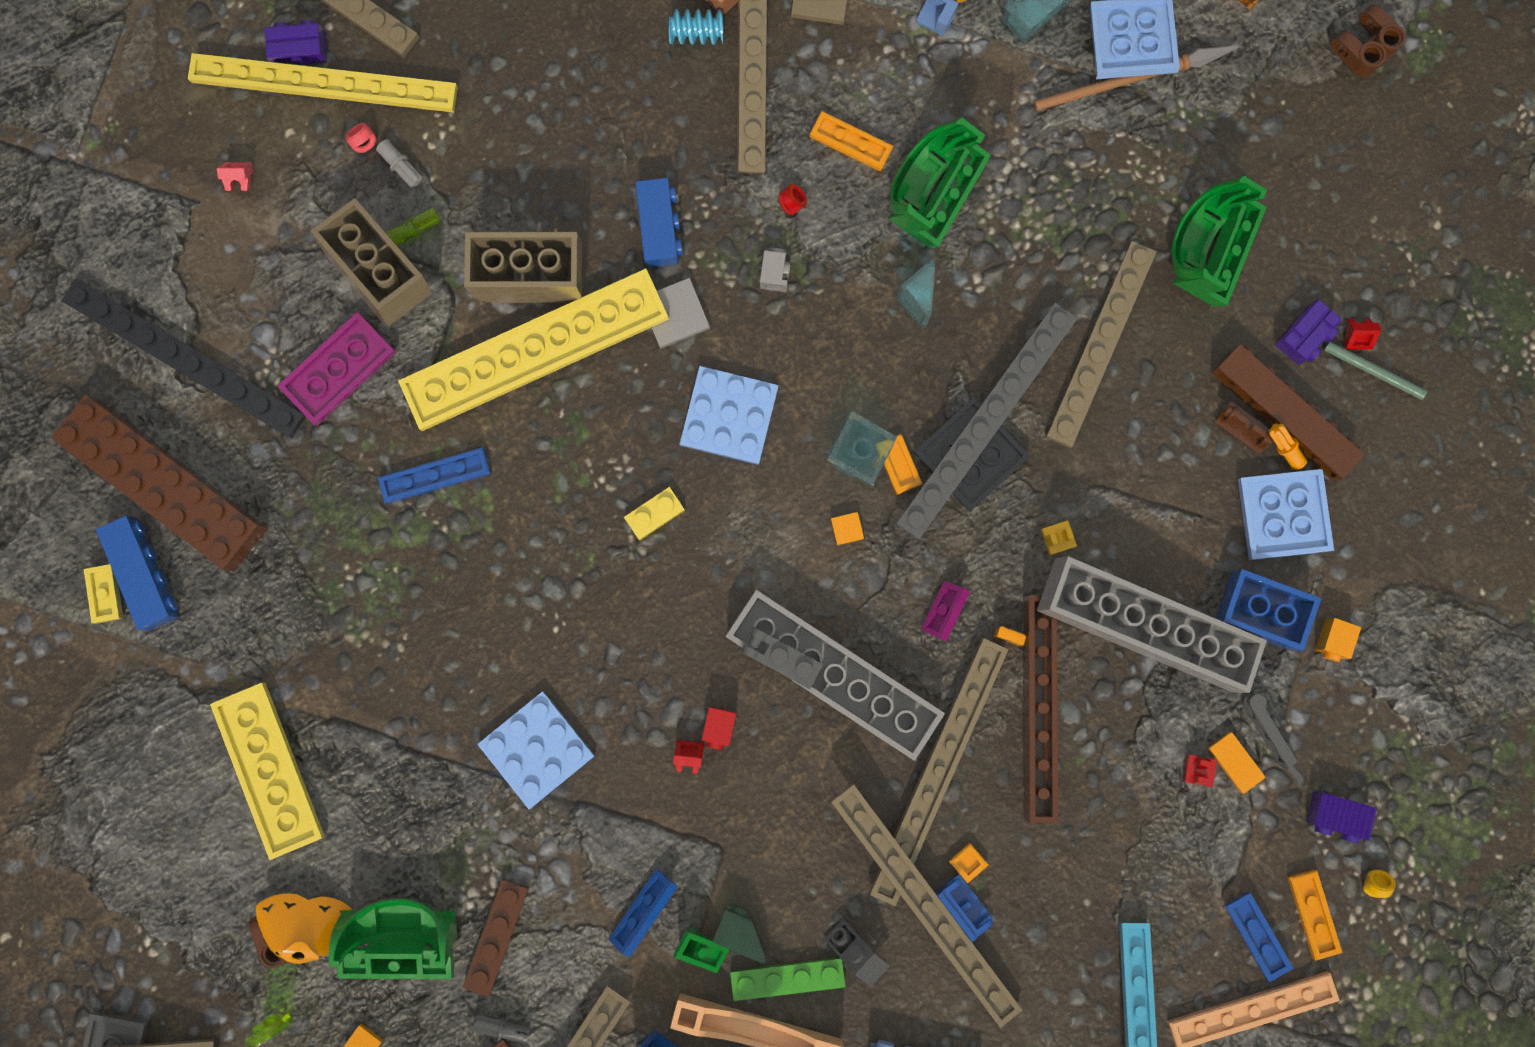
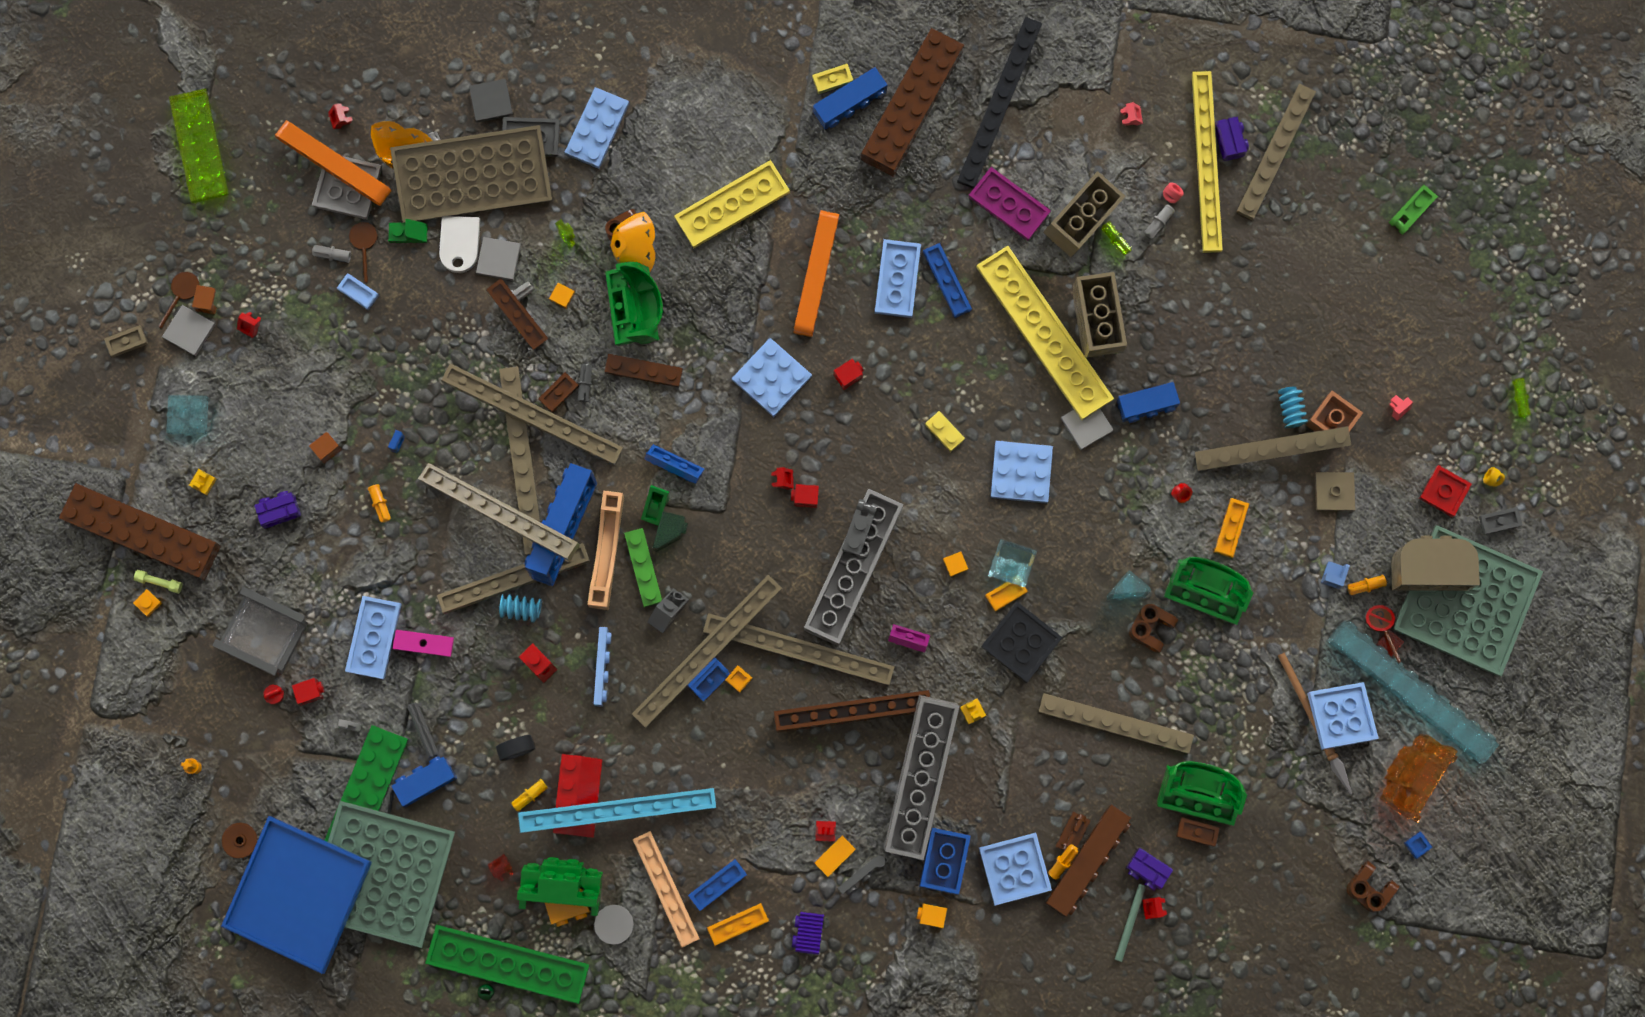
camera: 75 degrees right, 5 degrees down
light grey brick [760,248,790,292] -> none
dark grey plate [896,303,1078,540] -> none
light orange tile [993,626,1027,646] -> none
yellow tile [1363,870,1396,898] -> none
none -> light blue plate [565,87,629,169]
none -> orange beam [793,210,839,337]
none -> red brick [833,358,864,390]
none -> light blue plate [875,239,921,318]
none -> reddish brown piece [1129,604,1178,653]
none -> reddish brown plate [1176,817,1220,847]

